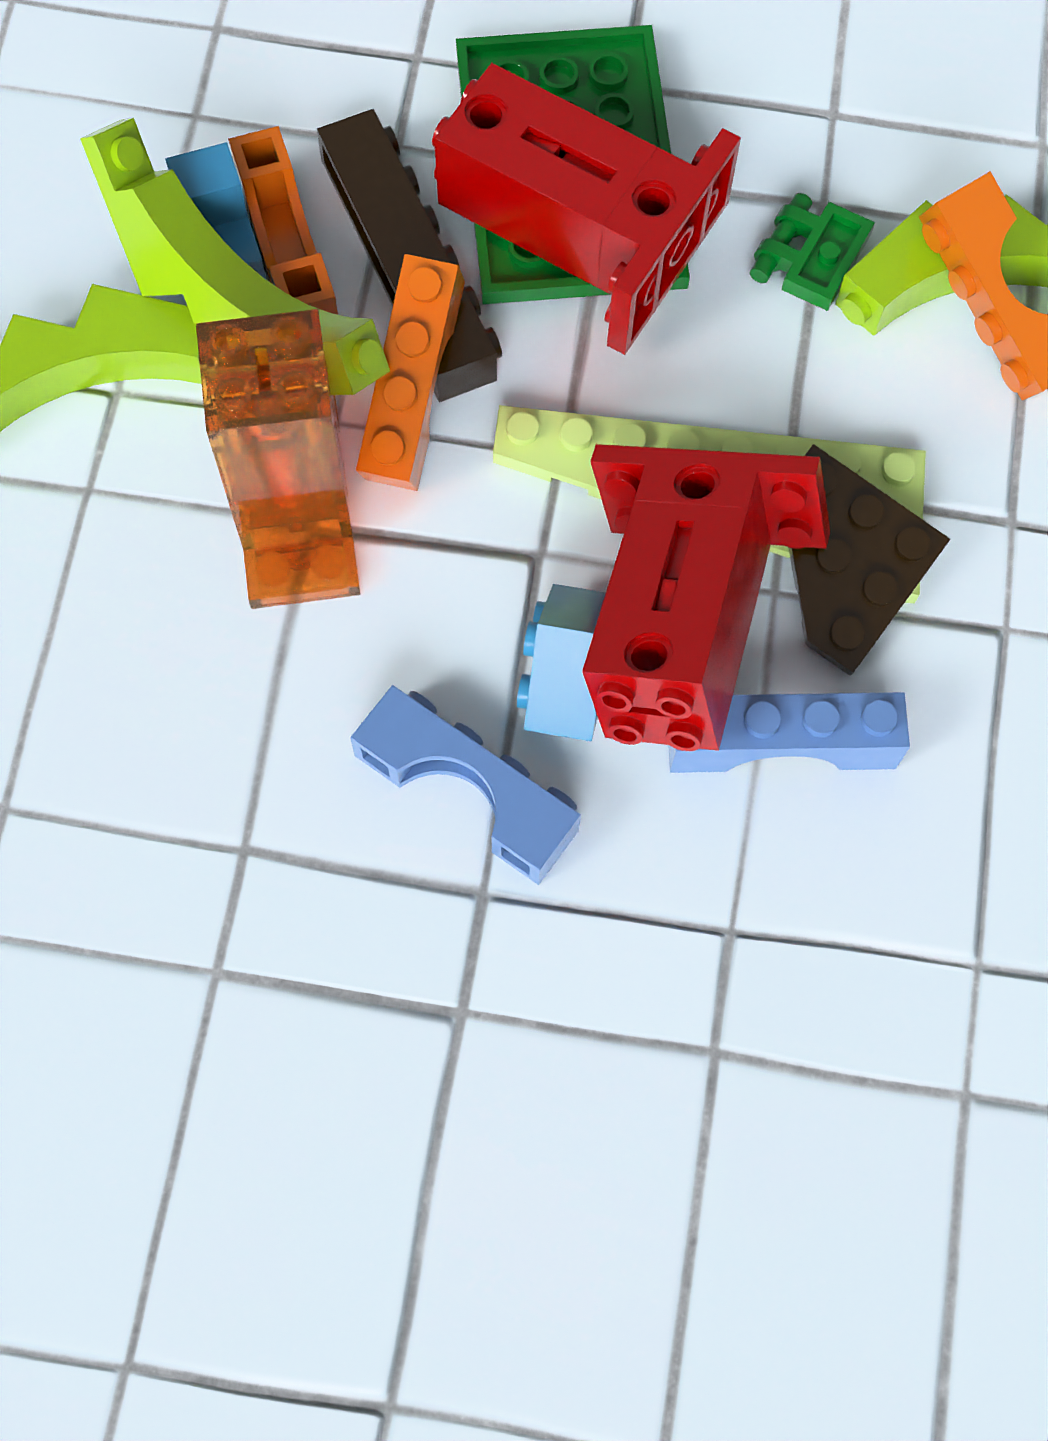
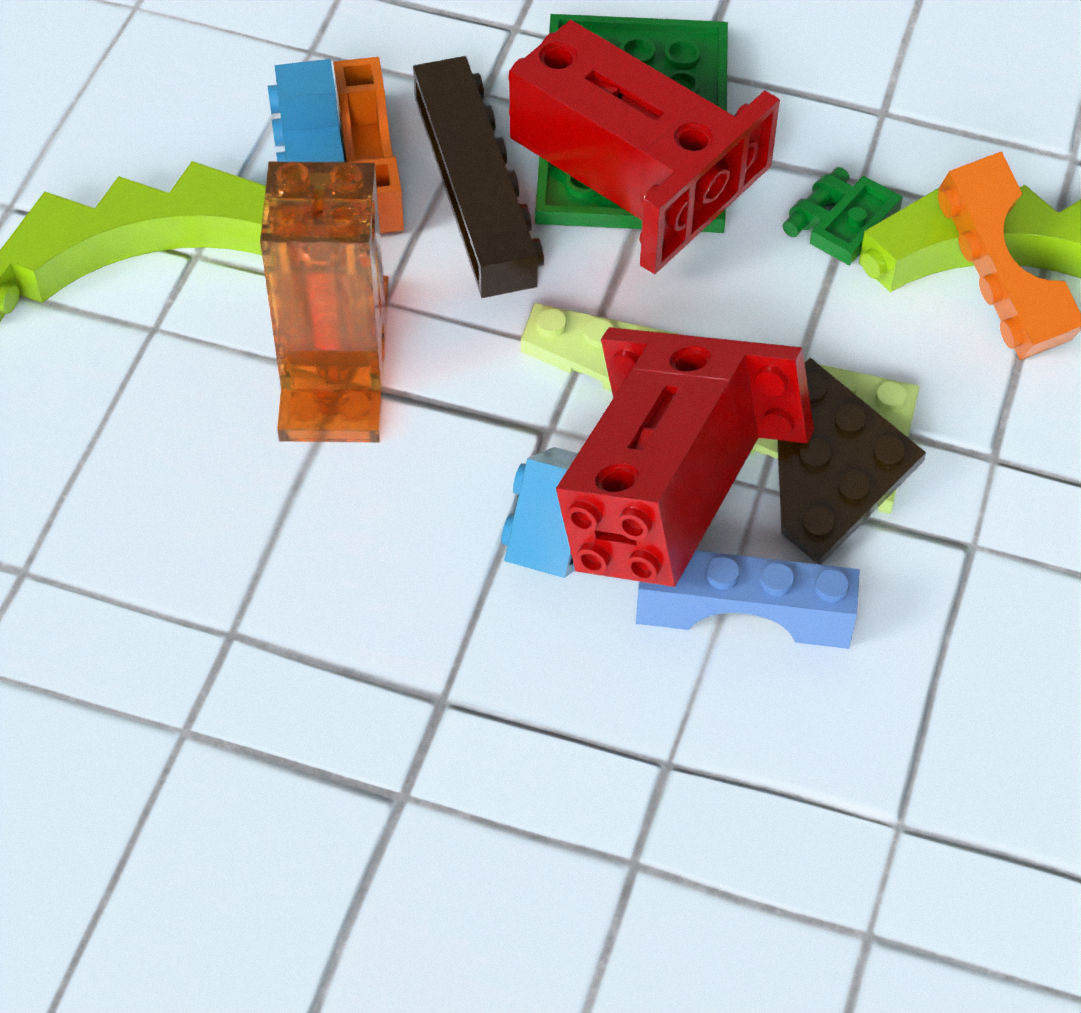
camera: 10 degrees right, 15 degrees down
lime arch [80,117,390,395] -> none
medium blue arch [350,685,581,885] -> none
orange arch [356,254,465,491] -> none

